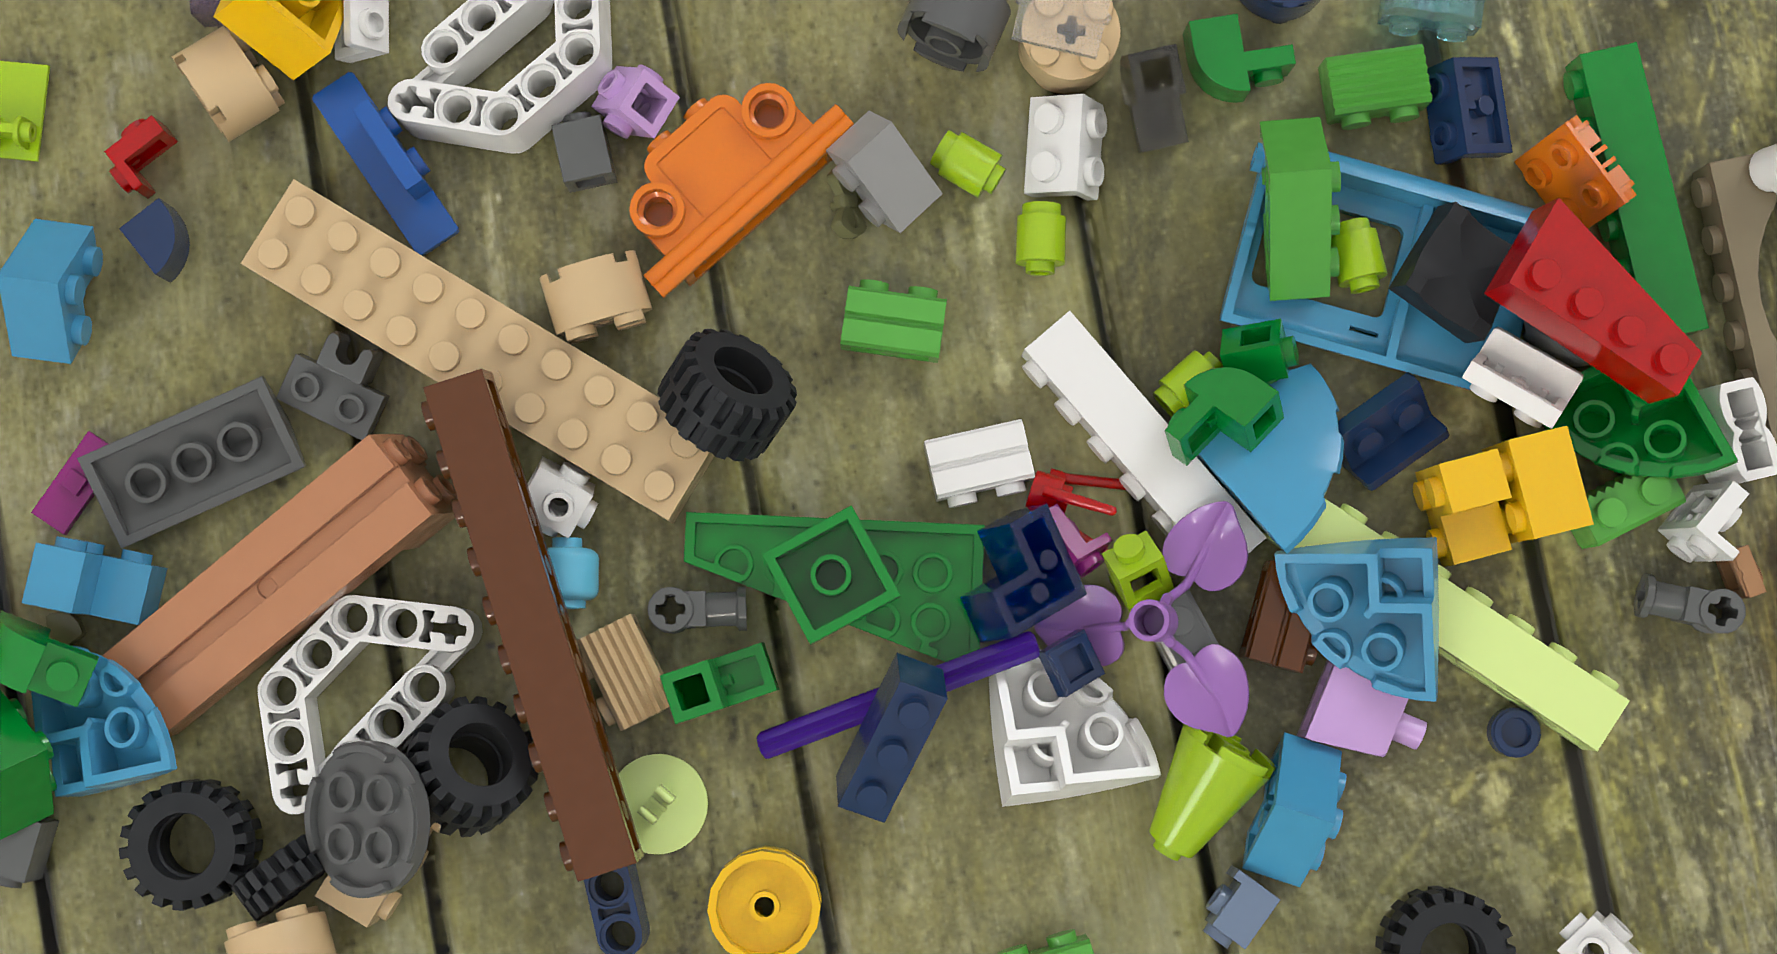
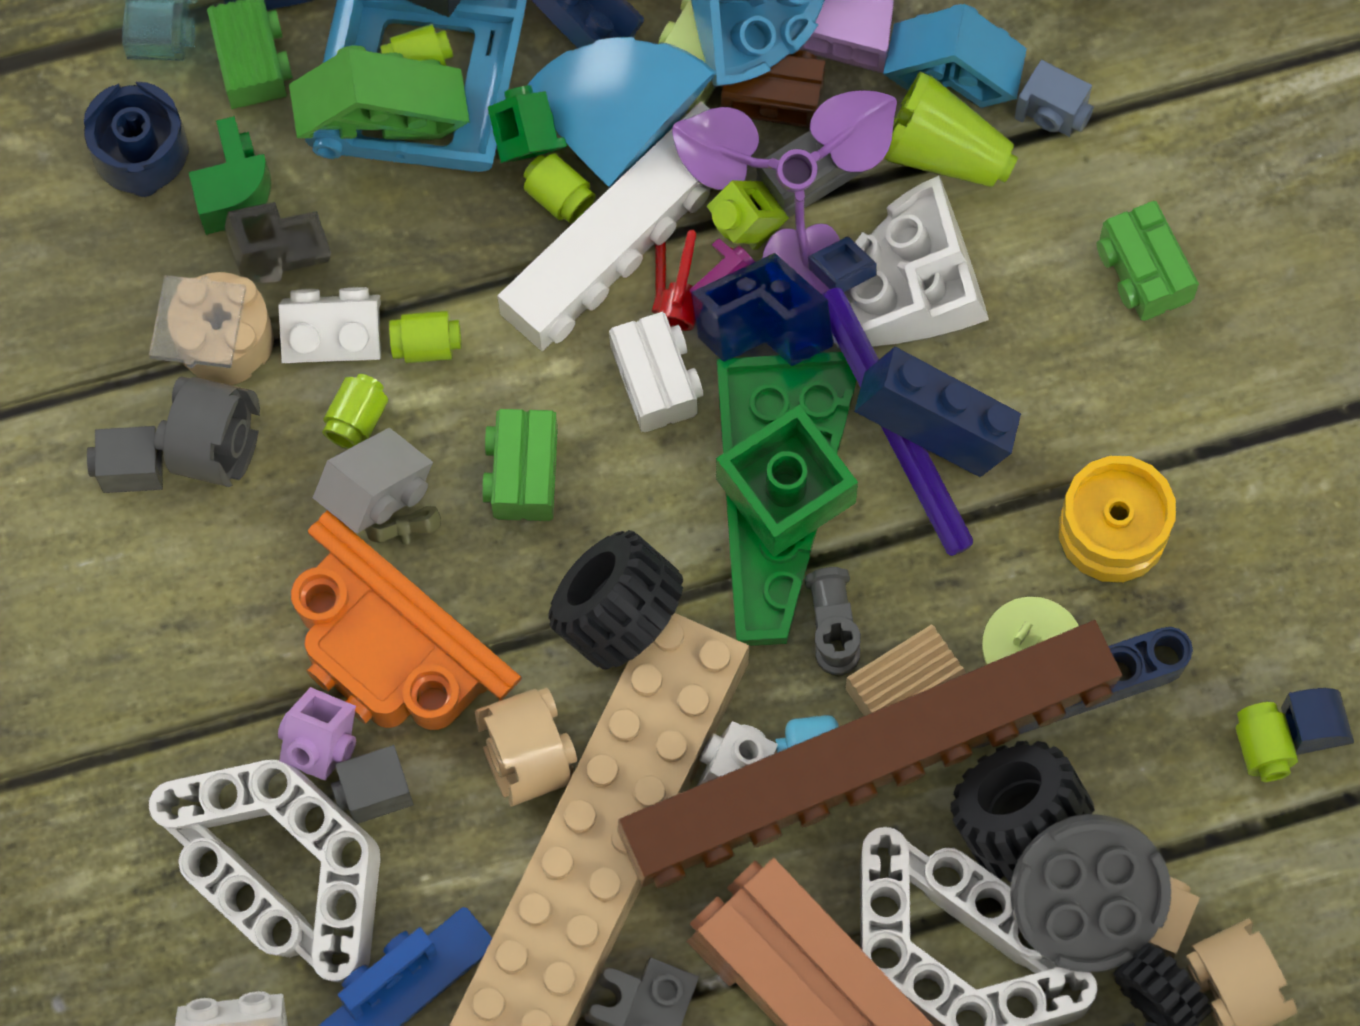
camera: 90 degrees left, 15 degrees down
green brick [660,642,780,724] -> none
green brick [1165,367,1284,466] -> none

